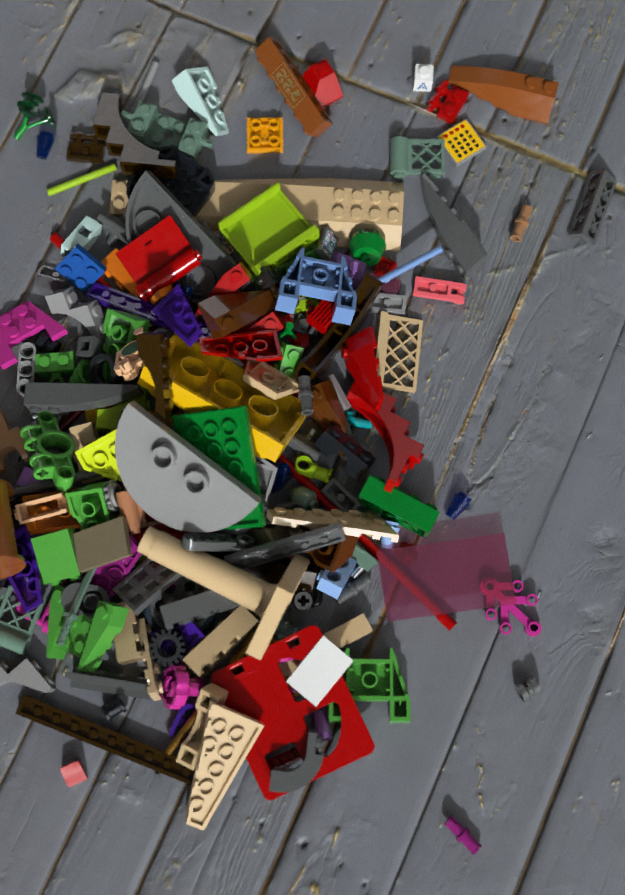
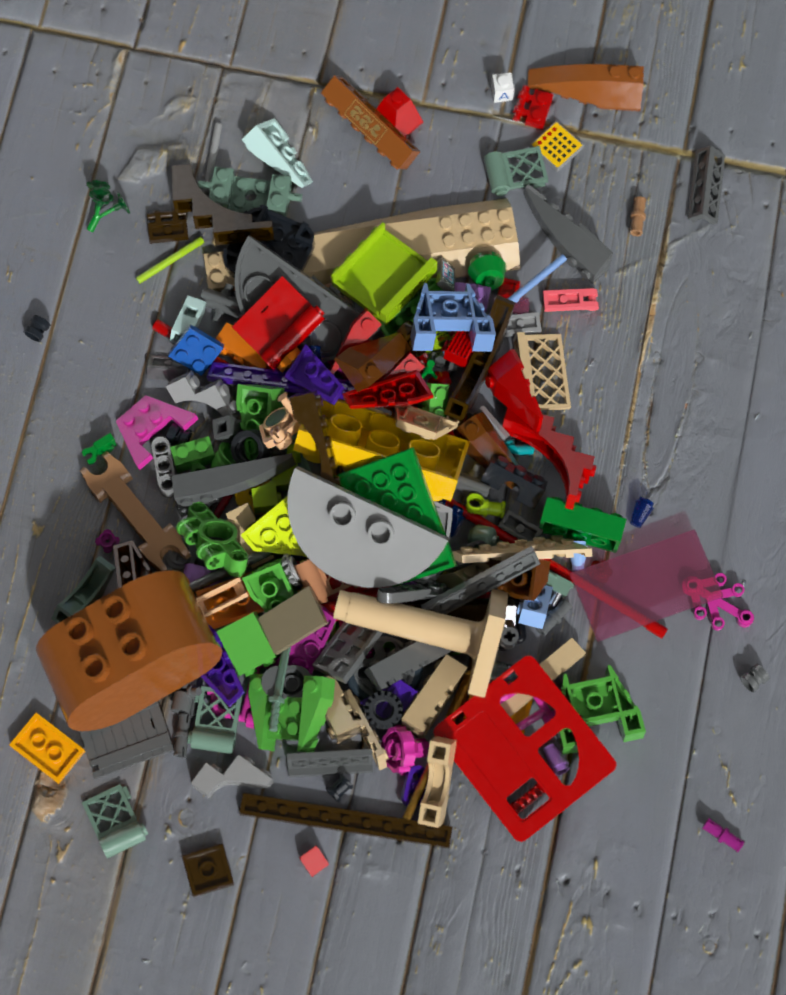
camera: 15 degrees left, 5 degrees down
clear blue cone [36,131,55,160] -> none
tan wing [185,700,264,831] -> none
light orange tile [247,117,283,153] -> none
pearl dark grey brick [257,266,282,290] -> none
dark grey arch [269,730,325,792] -> none
white sticker [286,636,353,707] -> none
dark grey pin [298,375,314,416] -> none

